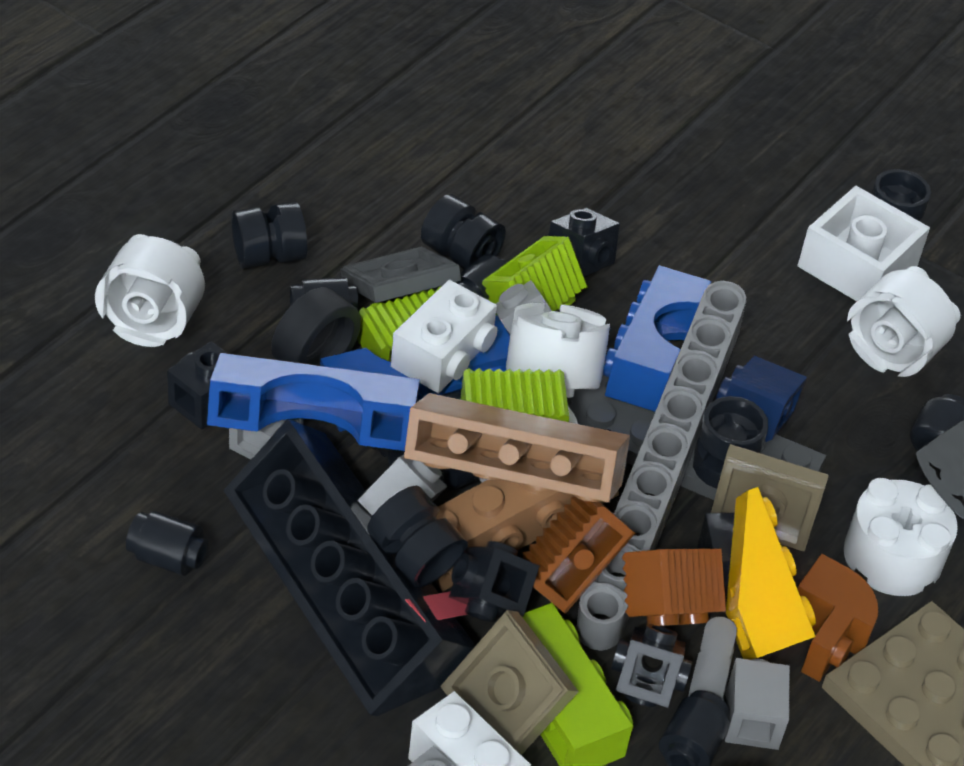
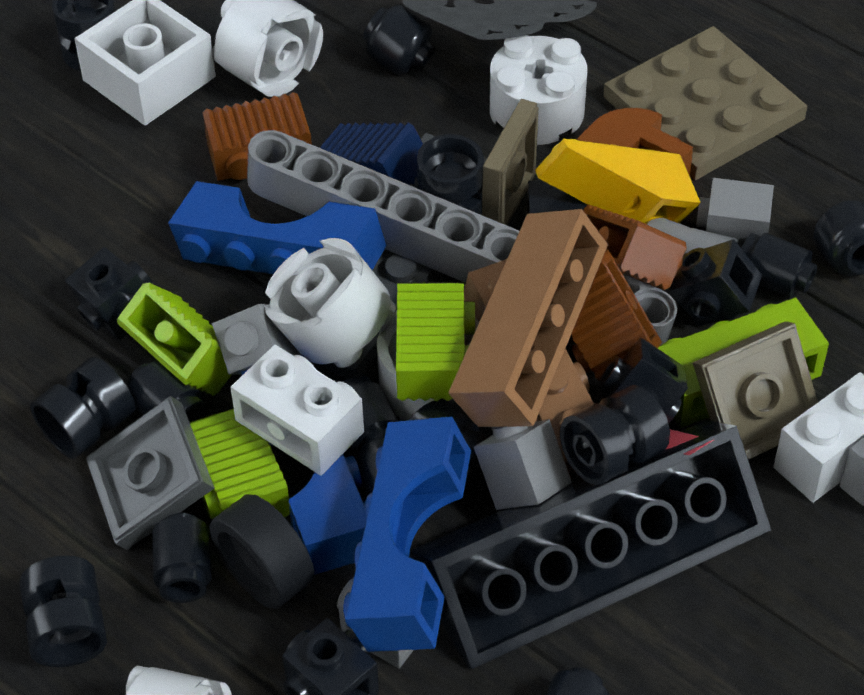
camera: 80 degrees left, 5 degrees up
none -> dark orange brick [203,92,312,181]

